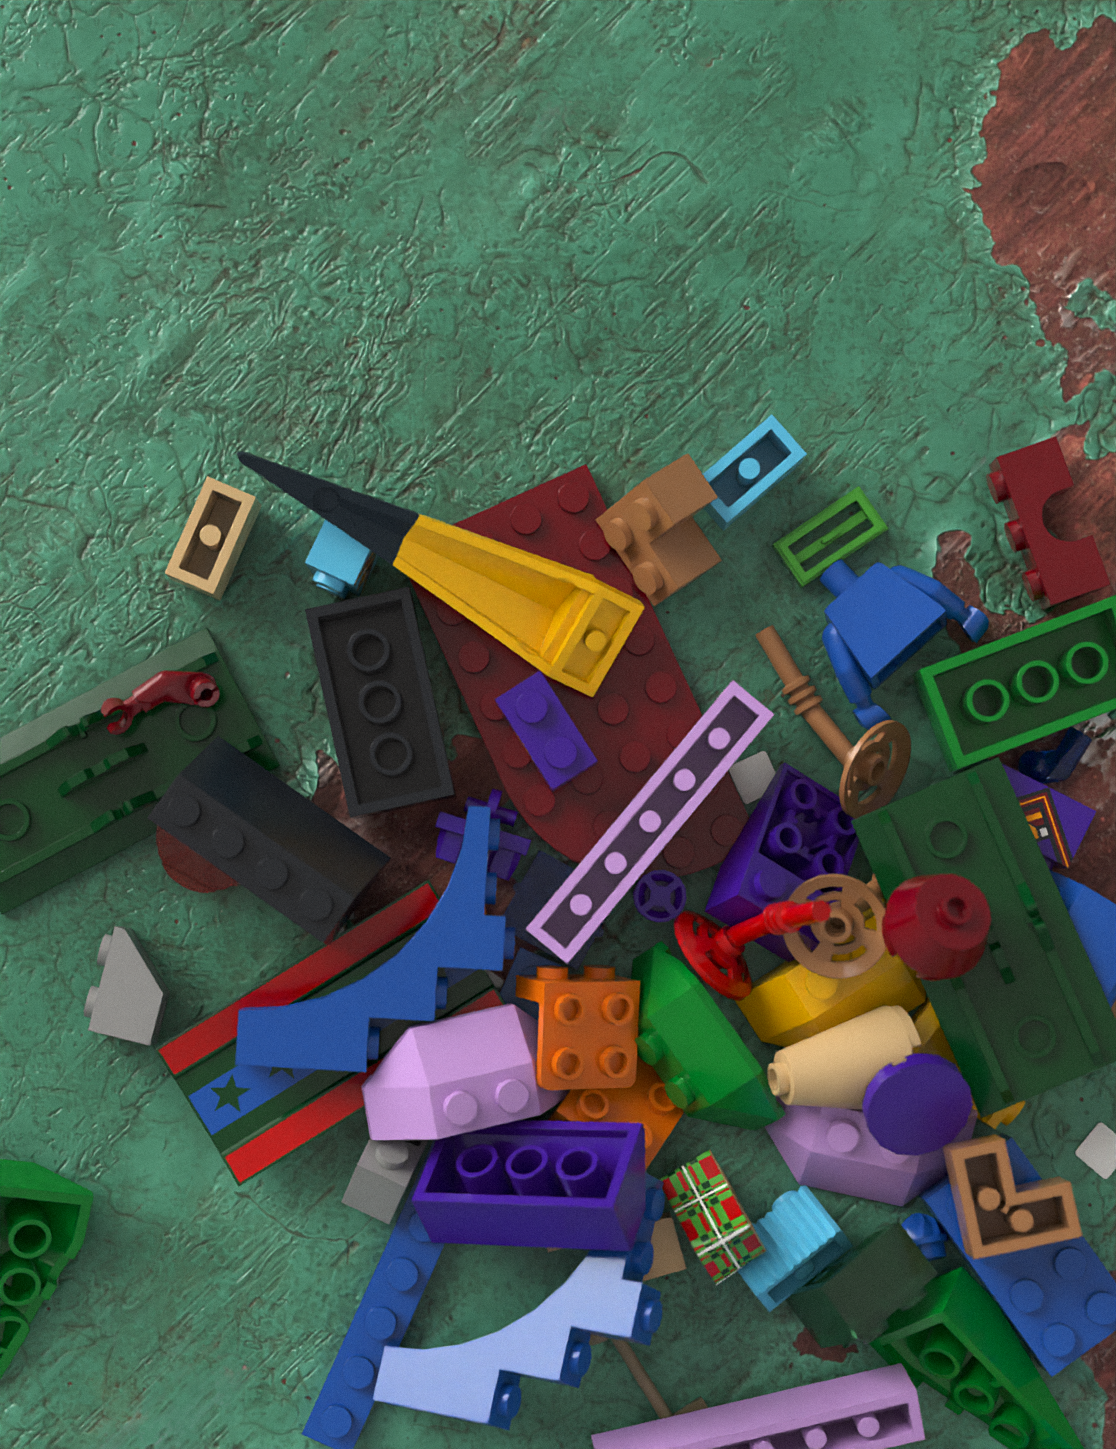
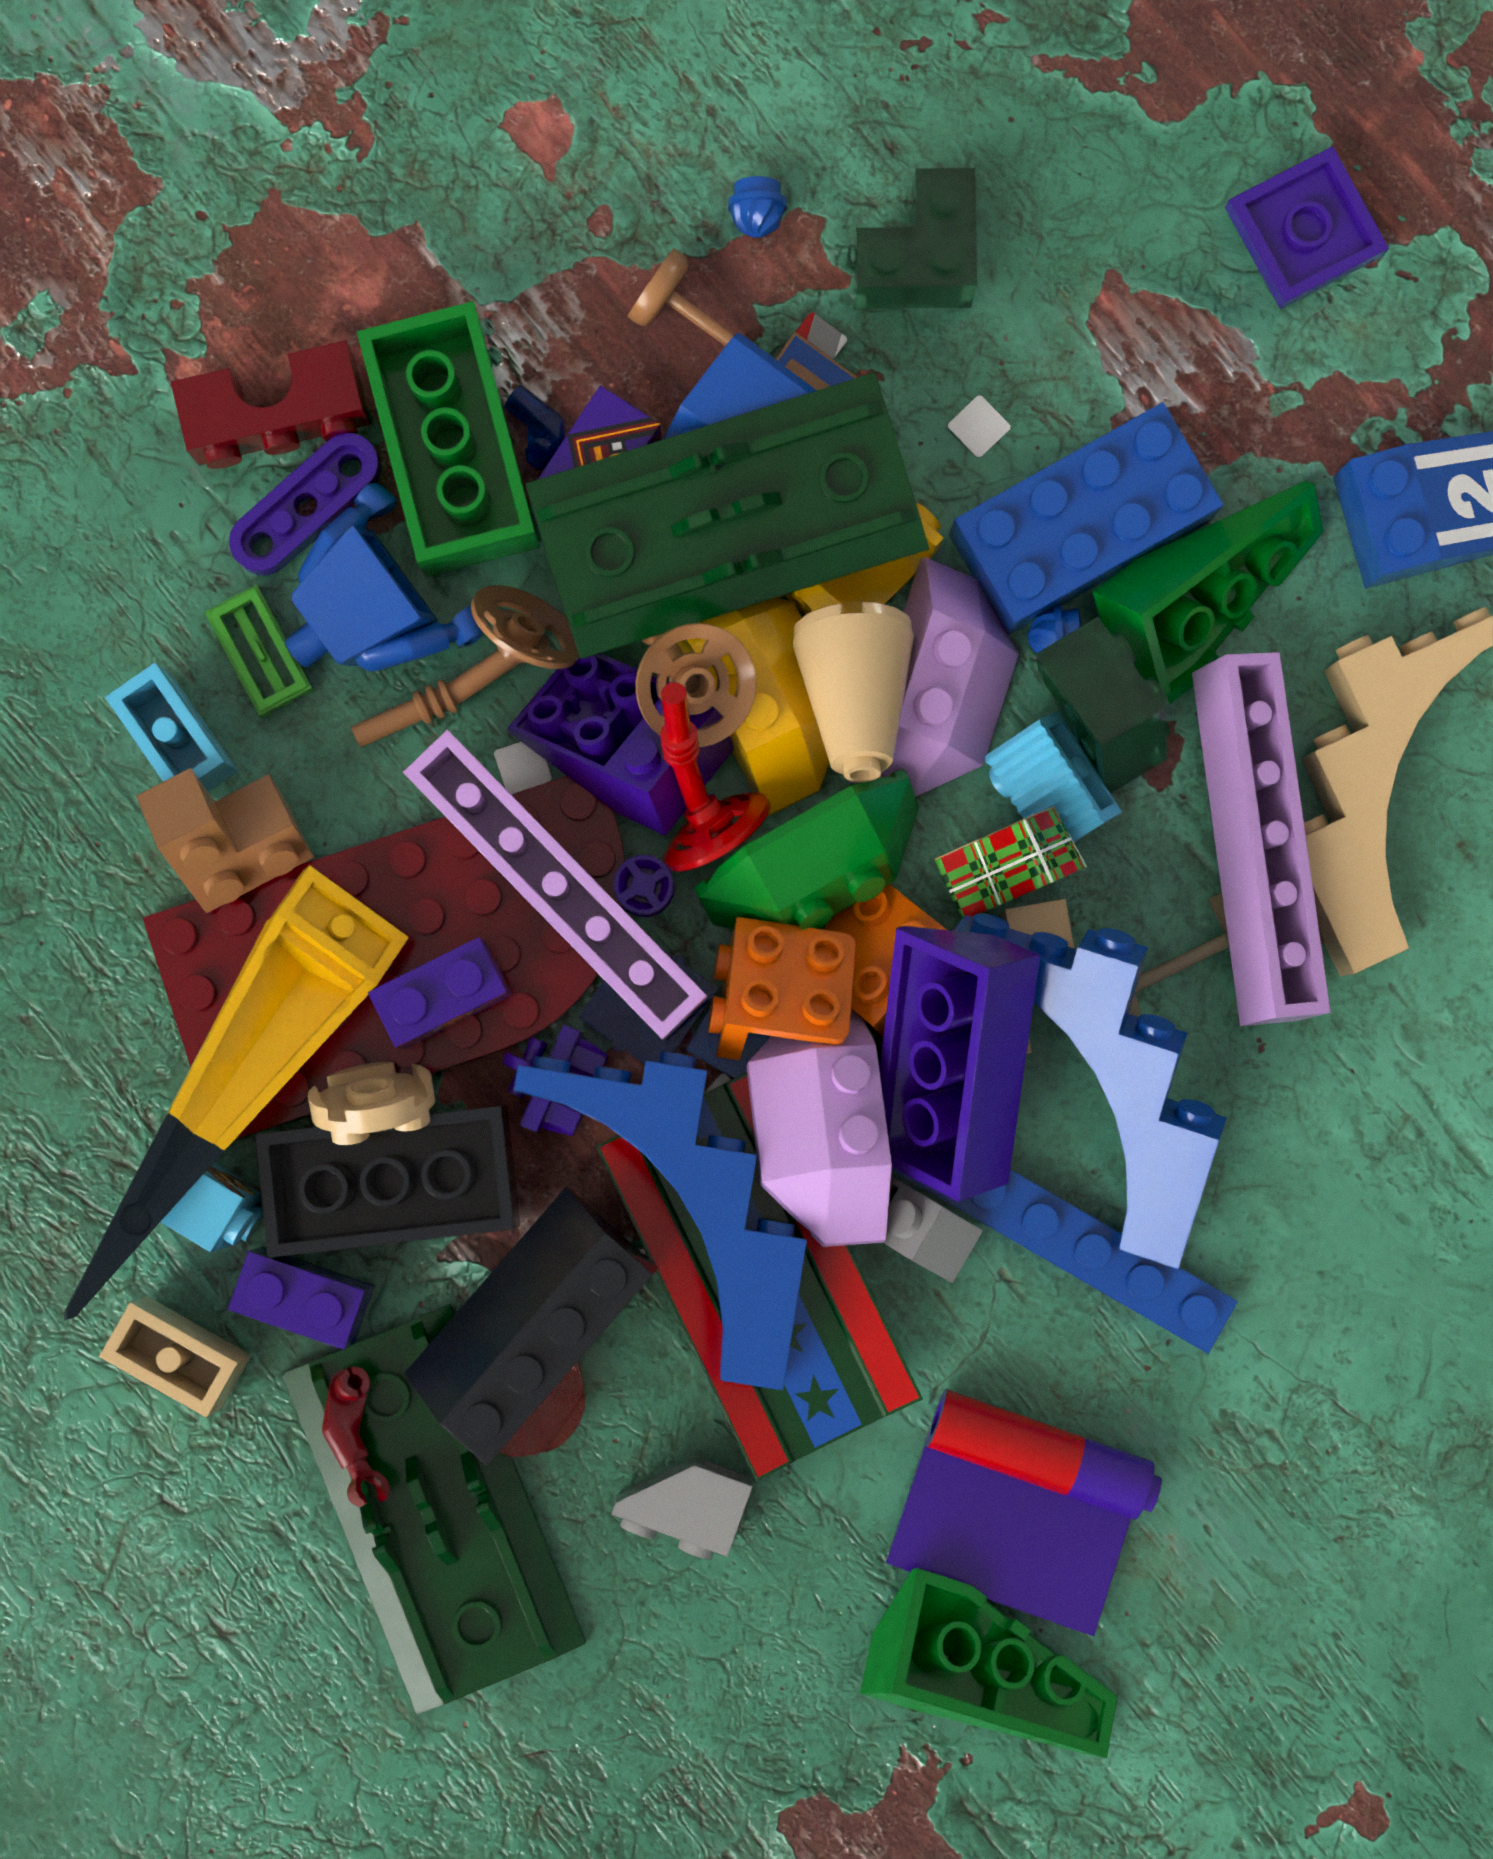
camera: 85 degrees left, 0 degrees up
dark purple tile [862,1053,972,1156] -> none
dark red cone [882,874,991,981] -> none
medium nougat brick [942,1134,1082,1260] -> none
none -> dark purple brick [228,1246,375,1350]
none -> dark purple plate [229,433,381,576]
none -> tan plate [308,1062,435,1145]
none -> dark purple door [885,1389,1162,1637]

